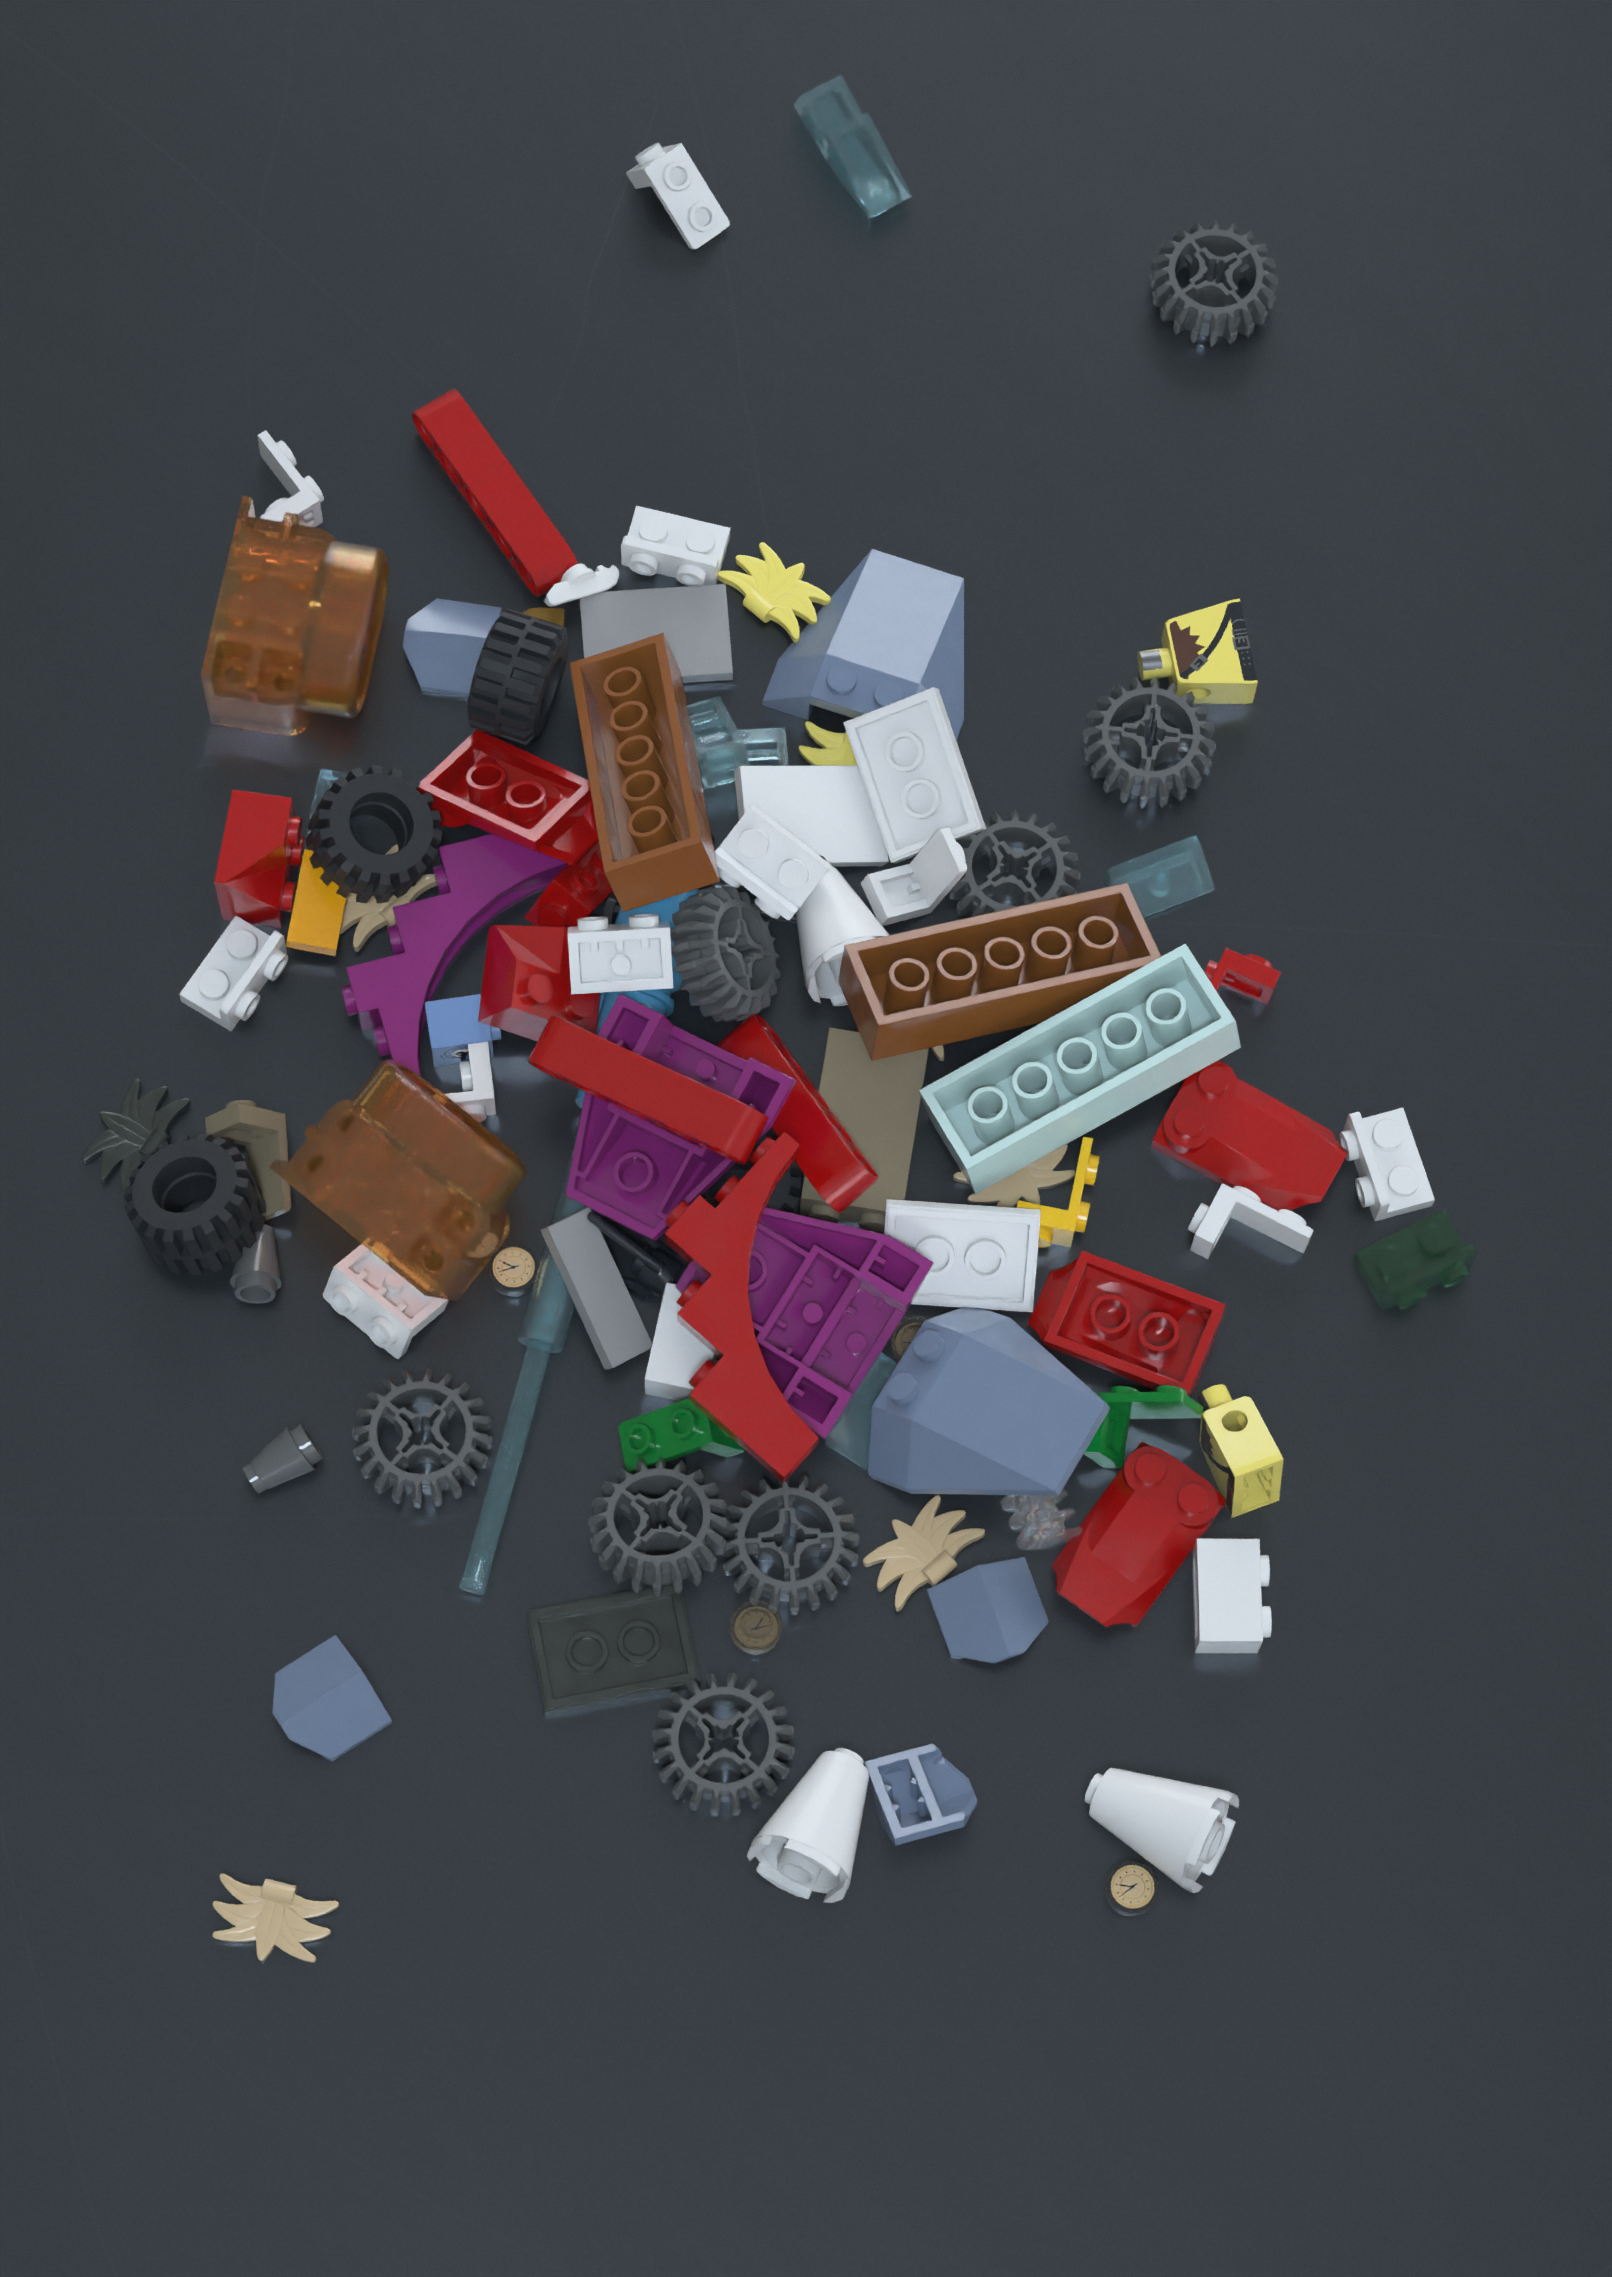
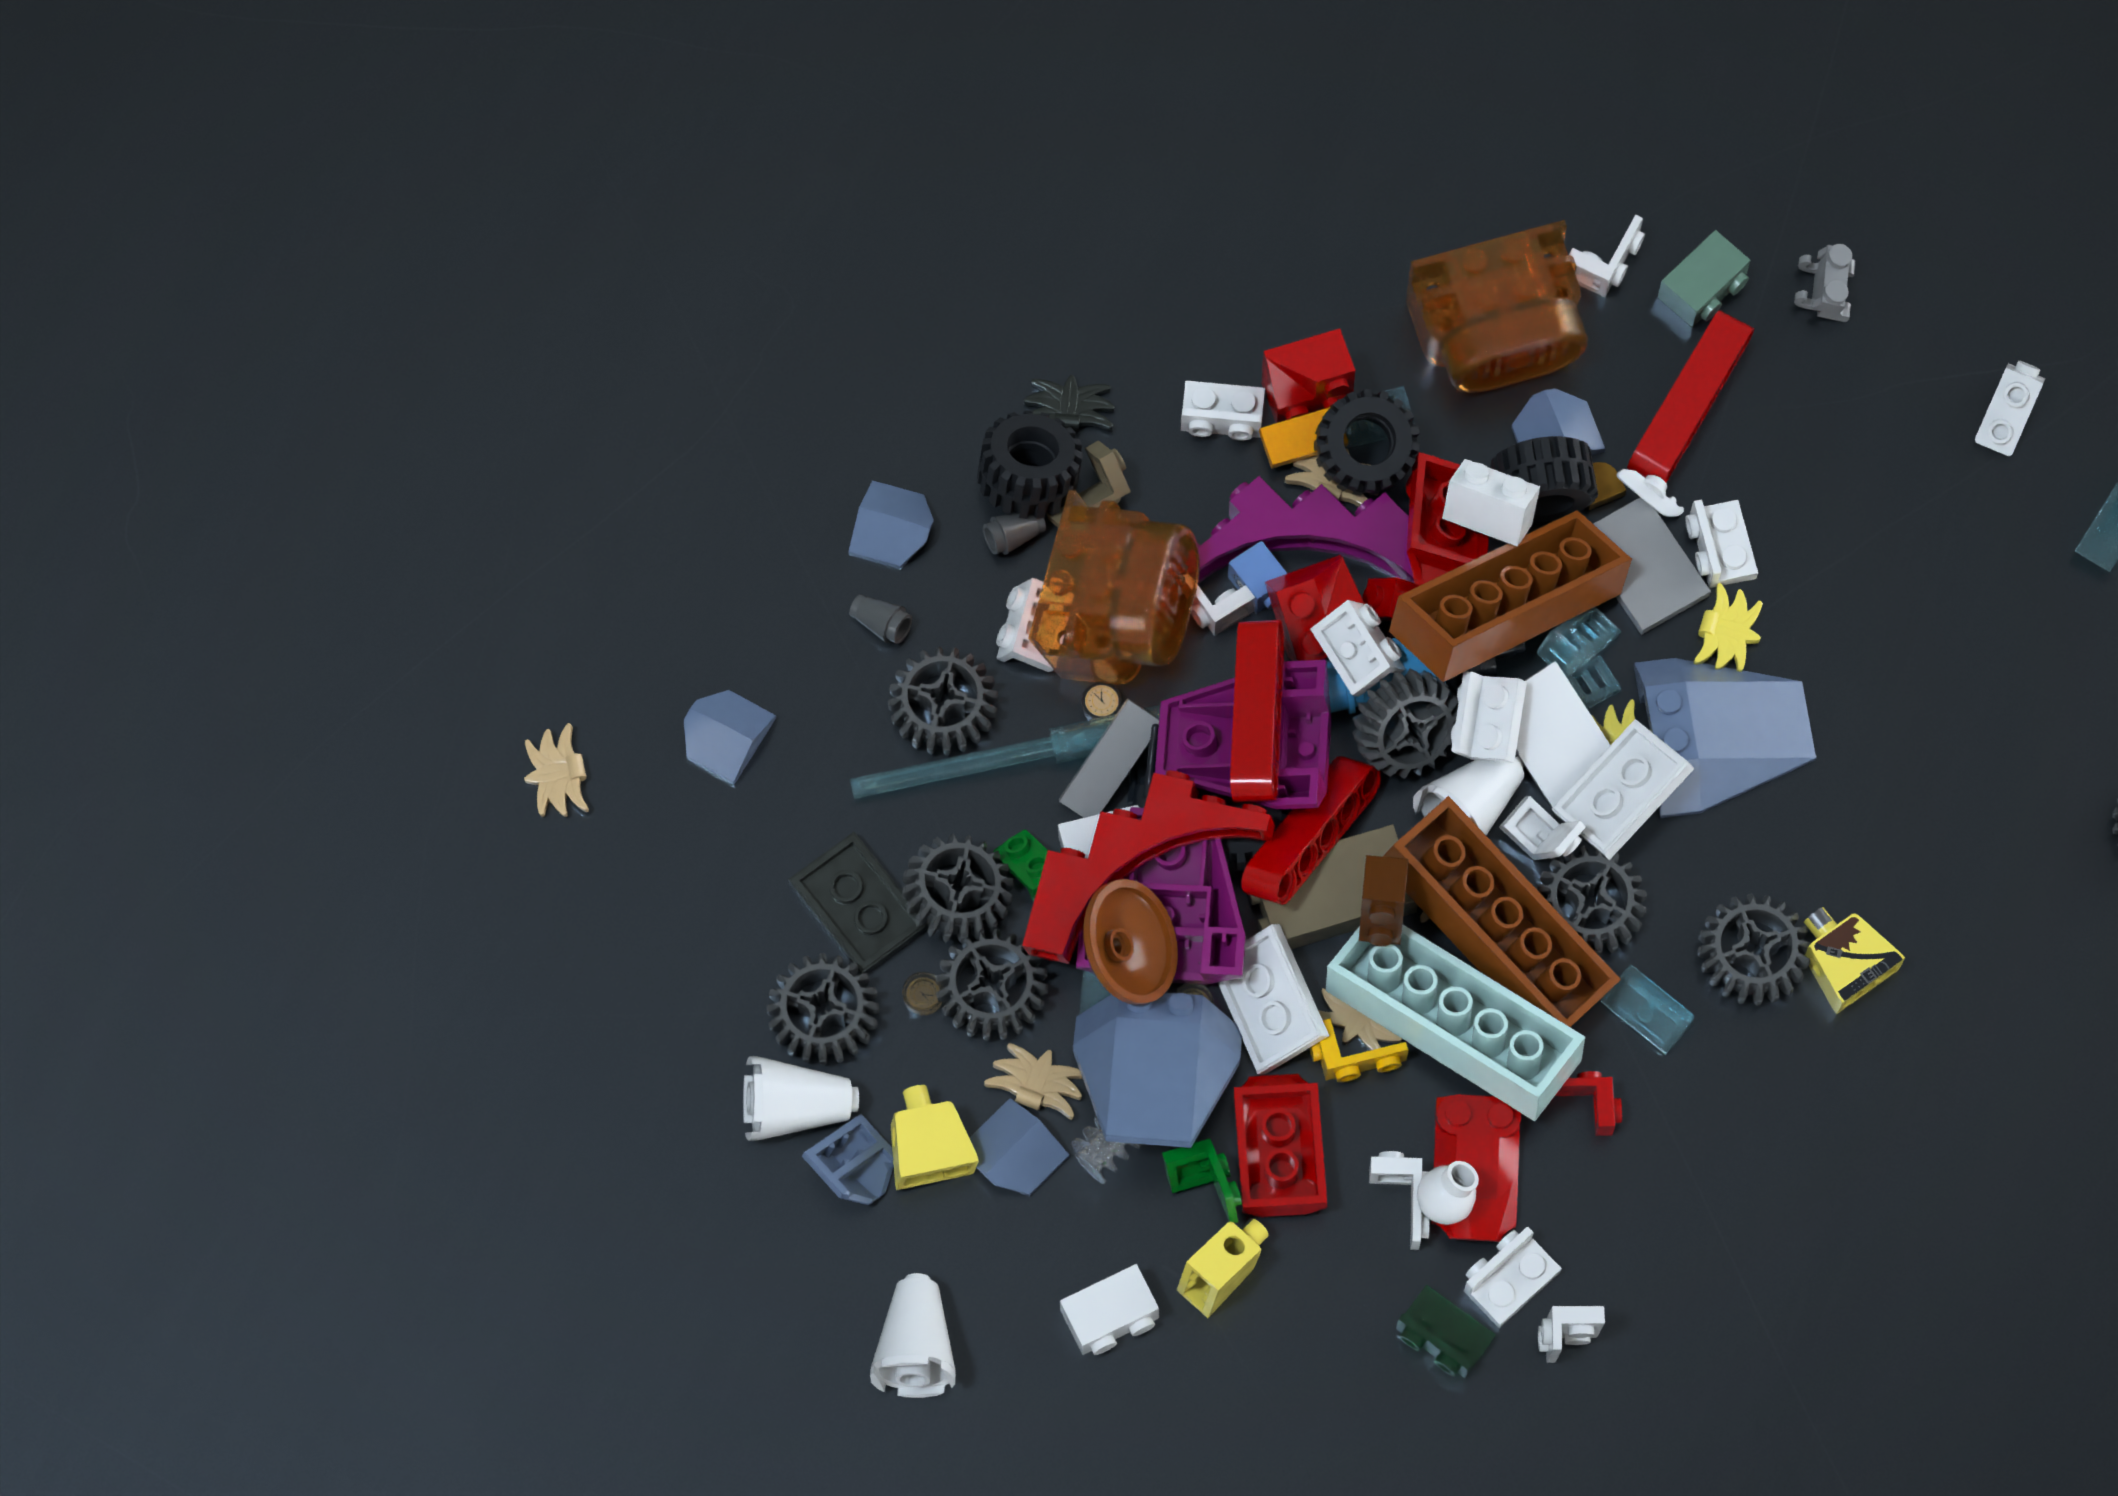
camera: 70 degrees right, 0 degrees up
red slope [1051,1441,1226,1628] -> none
tile [1105,1860,1159,1917] -> none
none -> sand blue slope [848,480,934,569]
none -> light yellow torso [891,1085,979,1190]
none -> dark orange dish [1083,879,1178,1005]
none -> reddish brown brick [1359,855,1408,946]
none -> white piece [1417,1161,1479,1225]
none -> white brick [1442,459,1540,547]
none -> white bracket [1538,1306,1605,1363]
none -> sand green brick [1657,230,1751,328]
none -> light grey piece [1794,244,1855,322]

